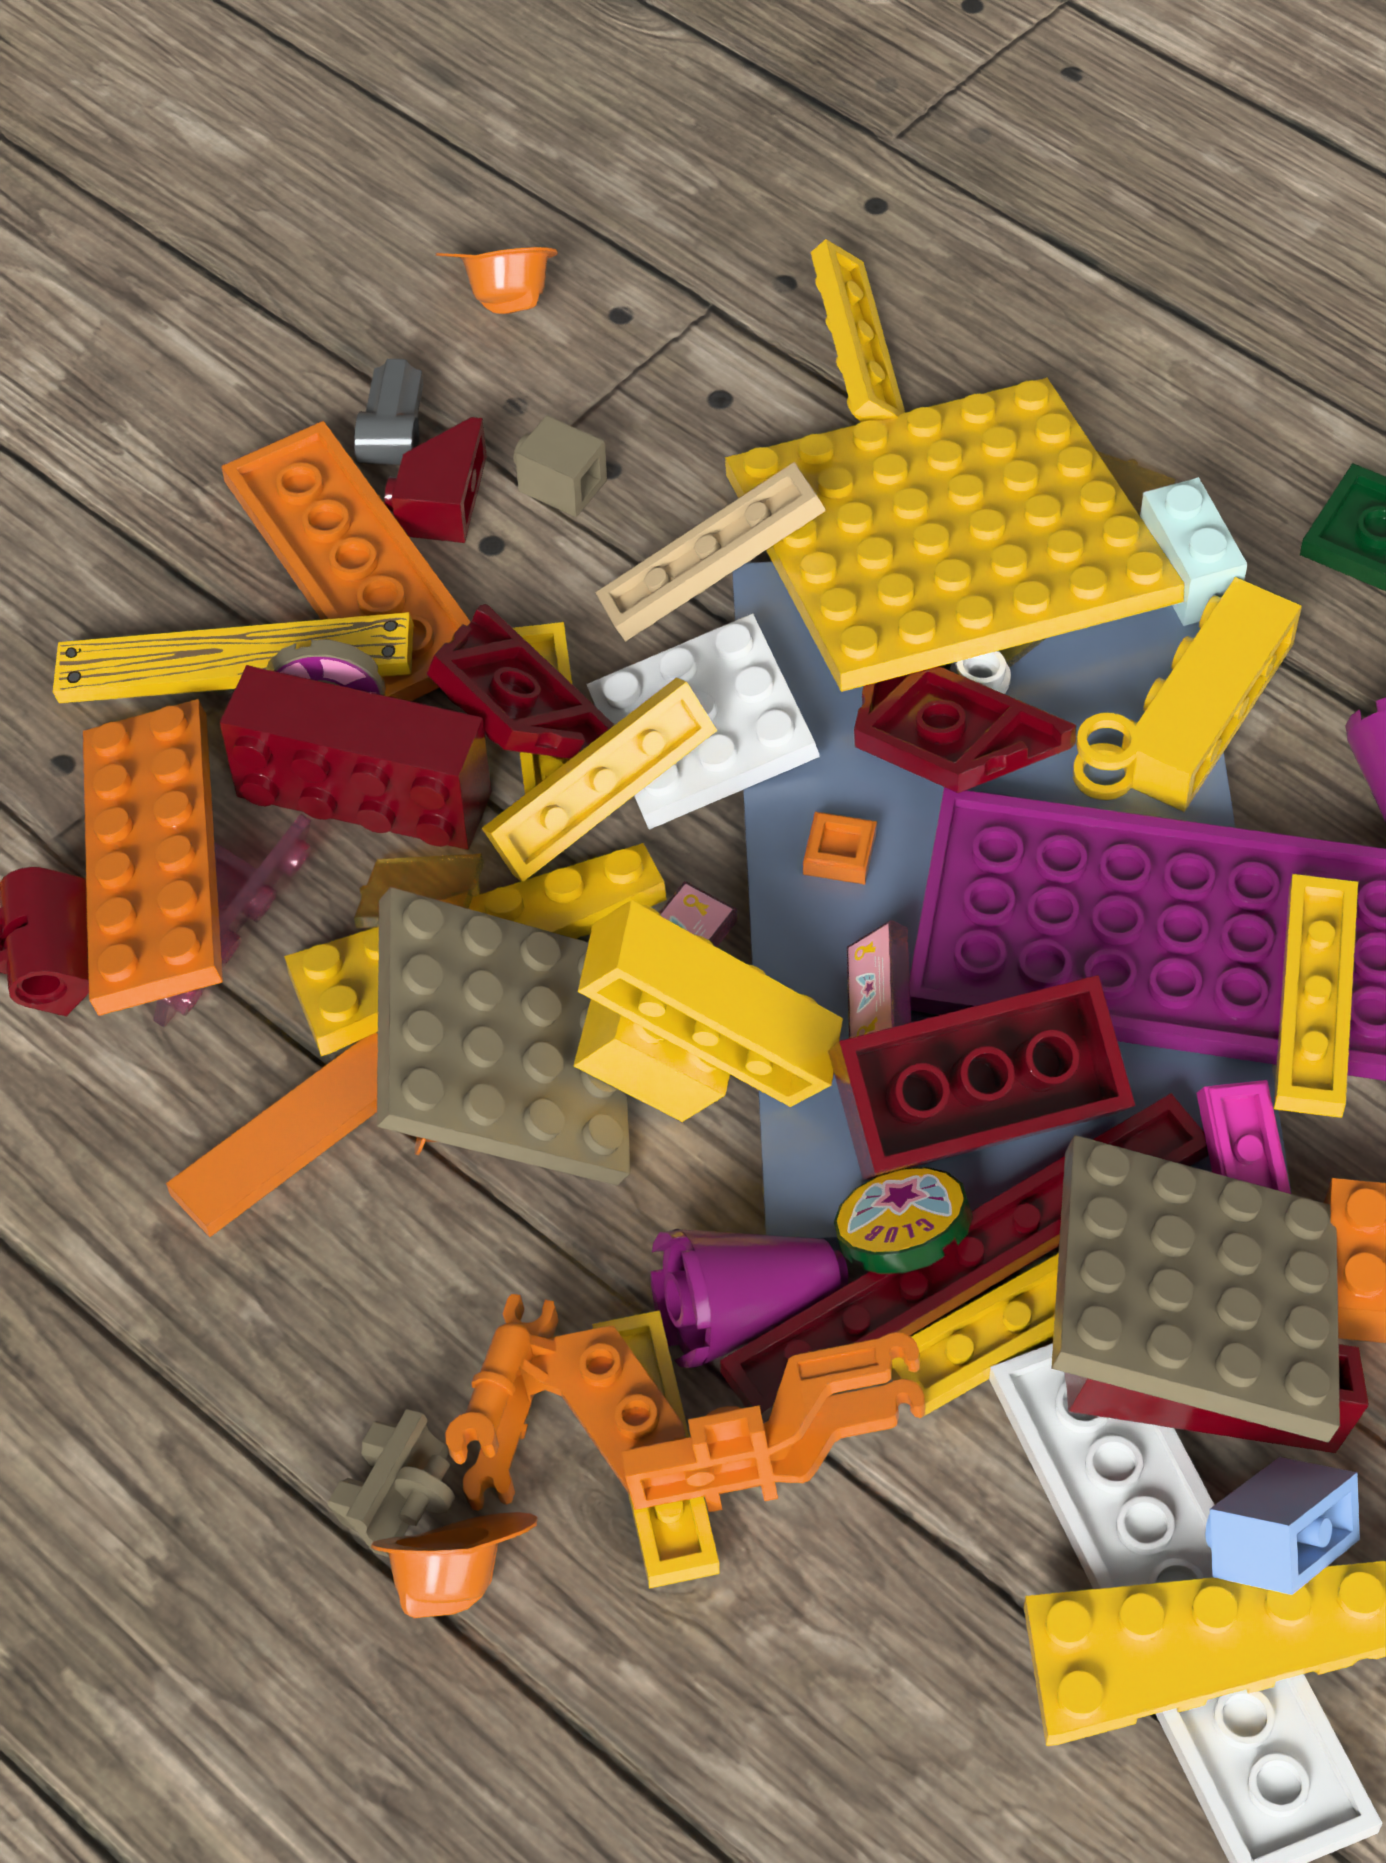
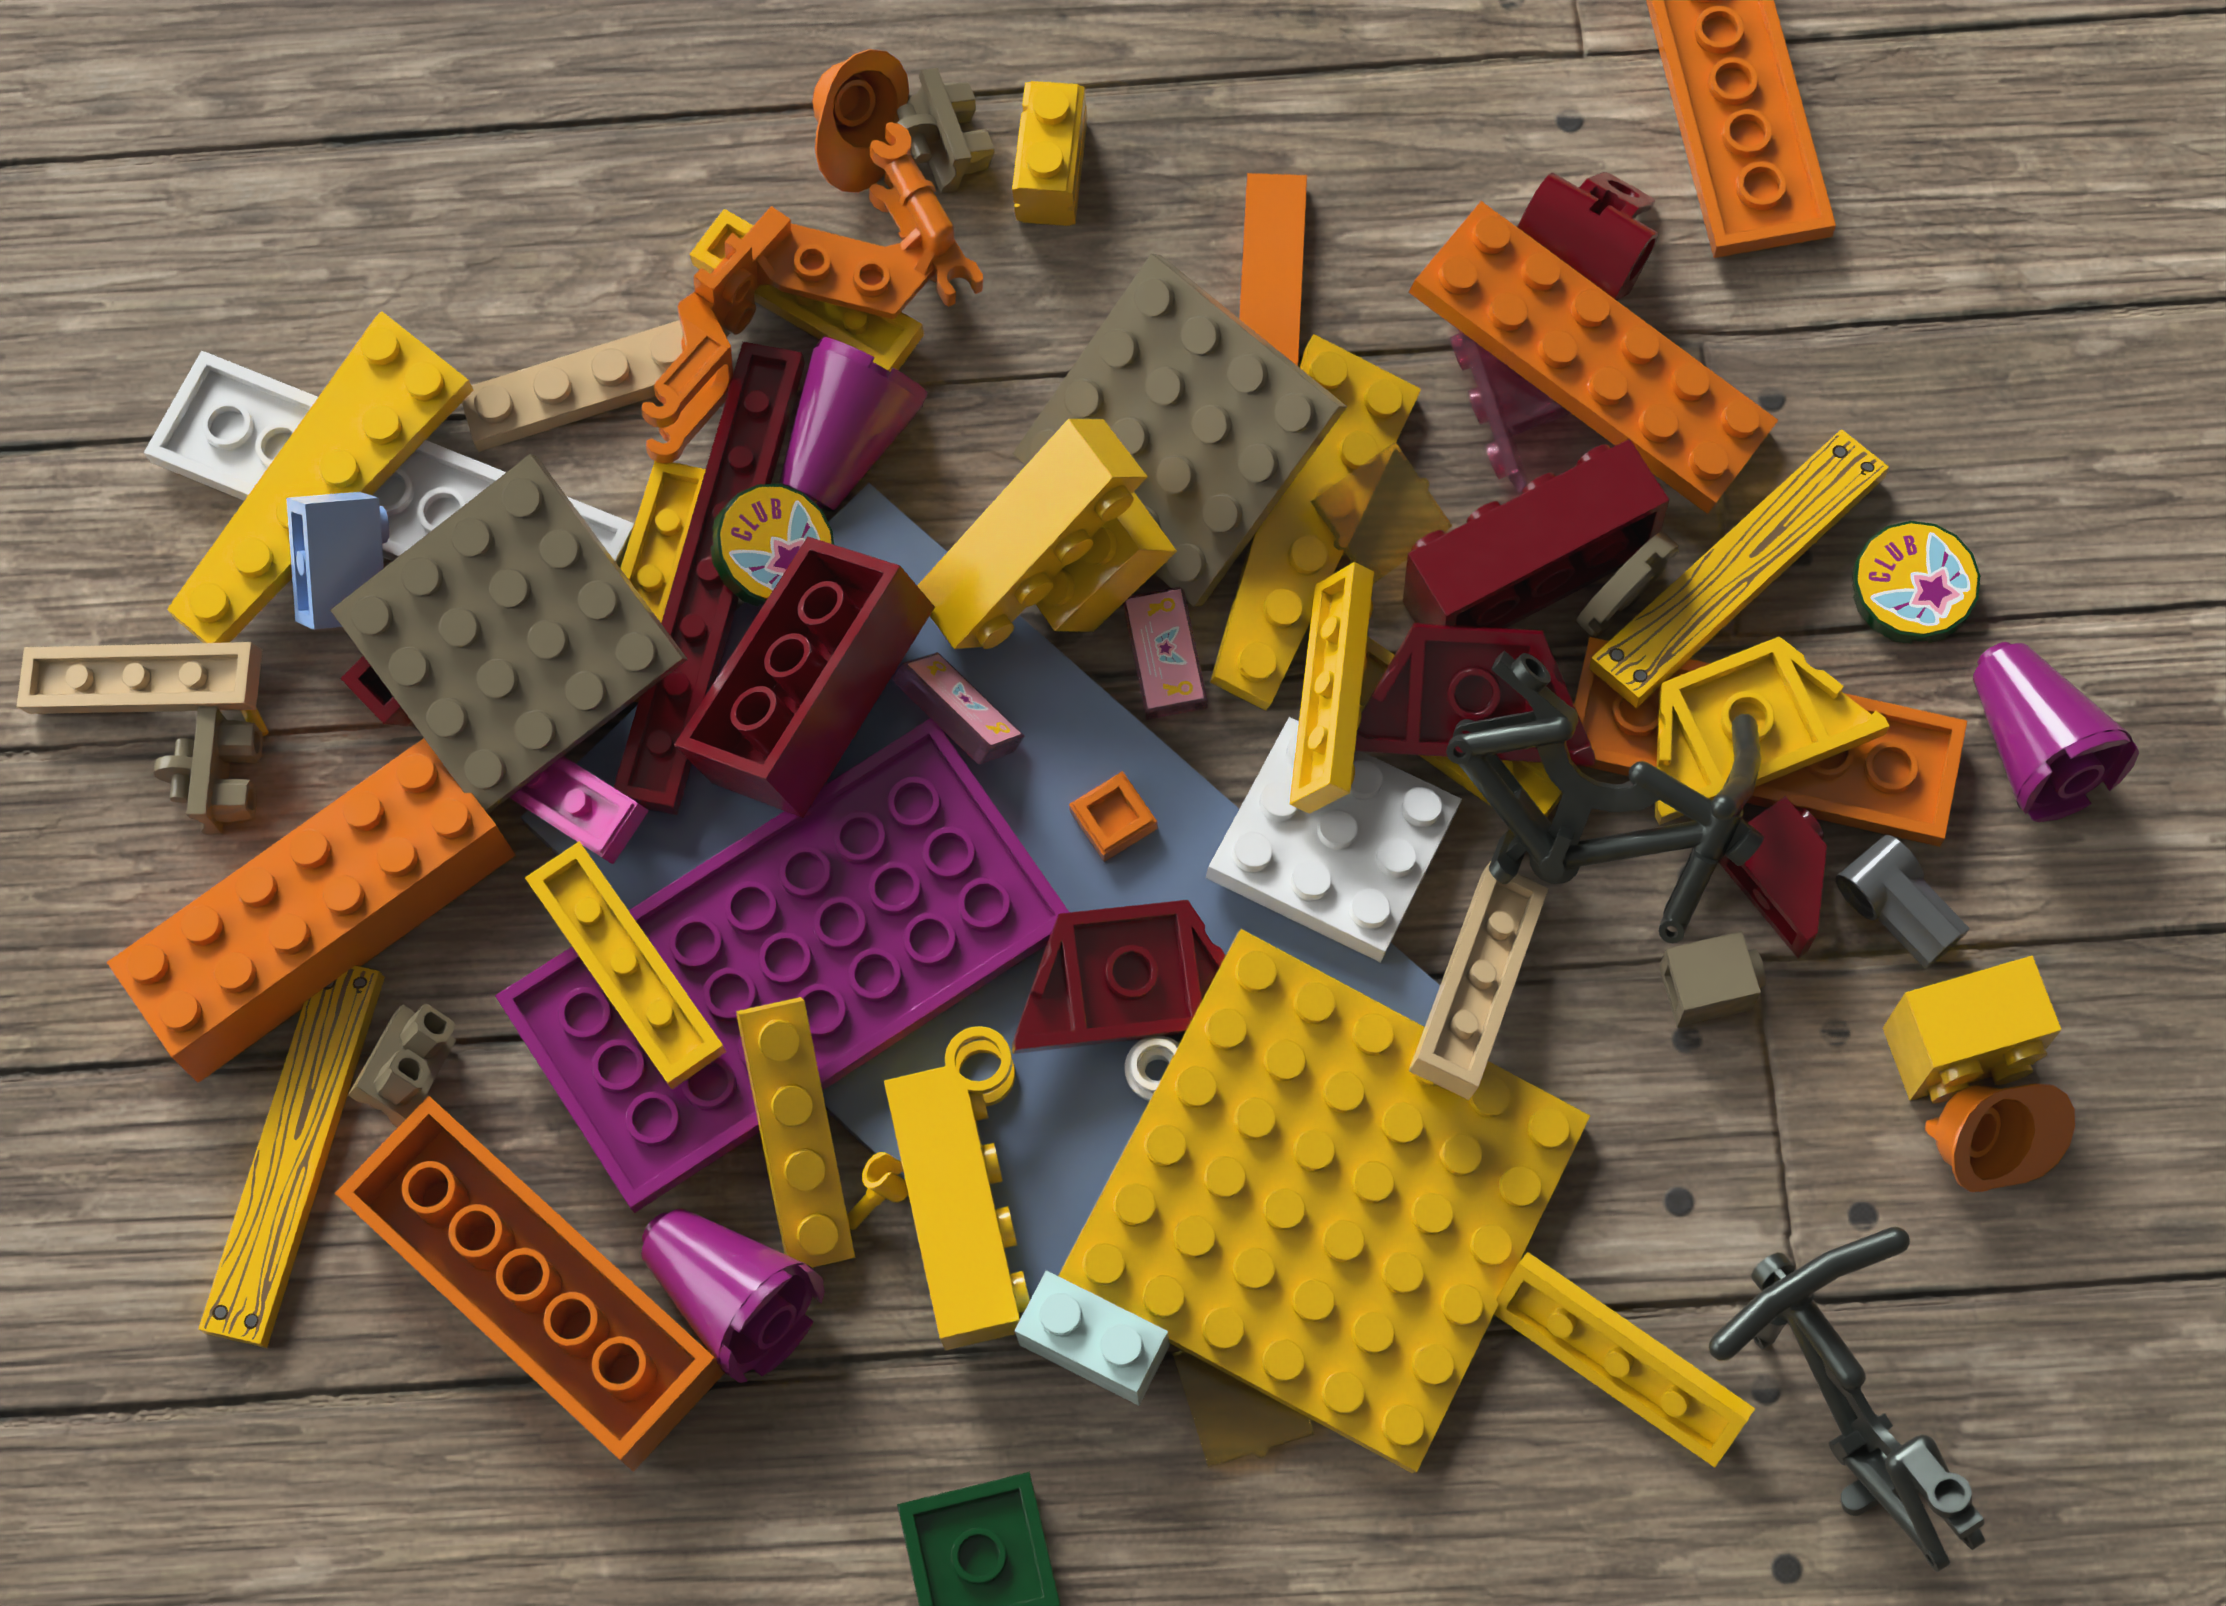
camera: 140 degrees right, 15 degrees up
none -> tan plate [462,320,683,452]
none -> yellow plate [736,997,855,1268]
none -> yellow hand [847,1152,908,1230]
none -> yellow brick [1012,81,1088,226]
none -> pearl dark grey piece [1446,651,1764,943]
none -> yellow wing [1655,636,1890,825]
none -> pearl dark grey piece [1708,1226,1985,1572]
none -> tile [1852,521,1981,644]
none -> yellow brick [1883,955,2062,1103]
none -> magenta cone [1973,642,2139,823]

